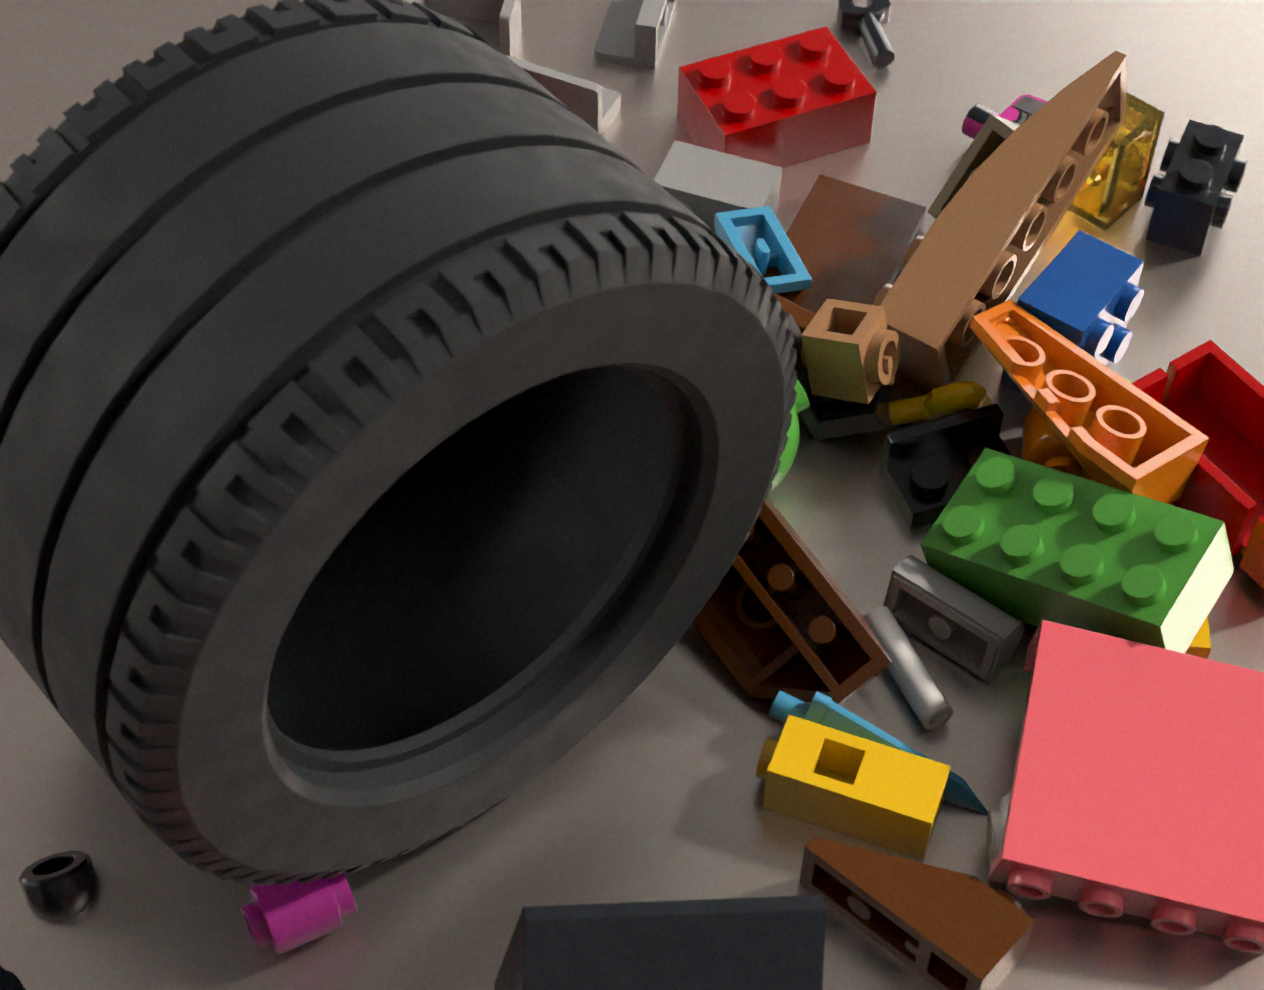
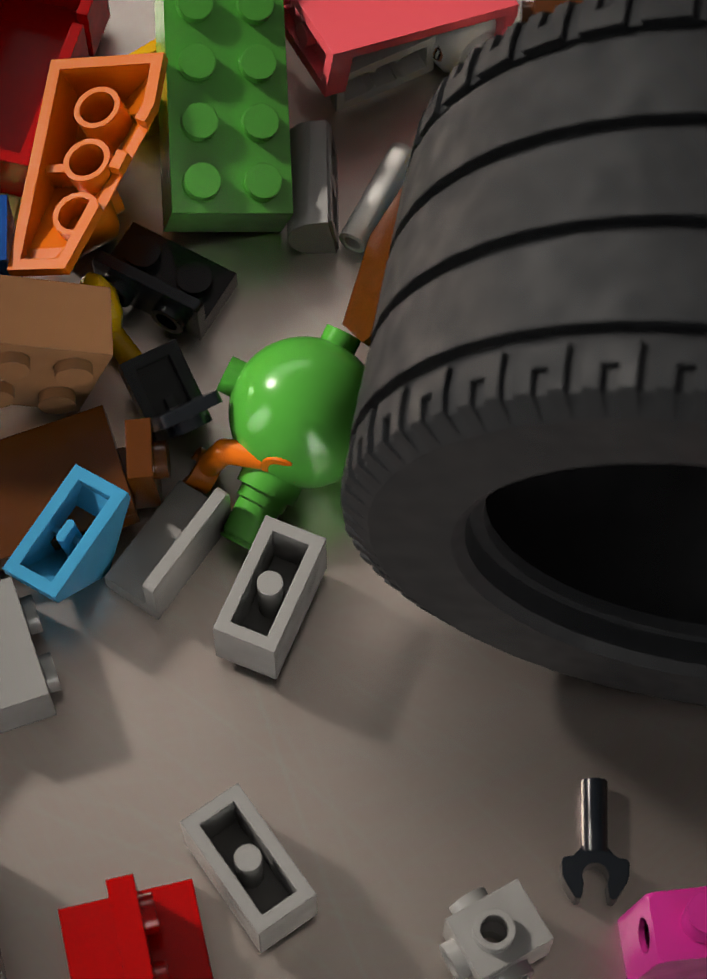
camera: 130 degrees left, 15 degrees up
medium nougat brick [801,298,901,404] -> none

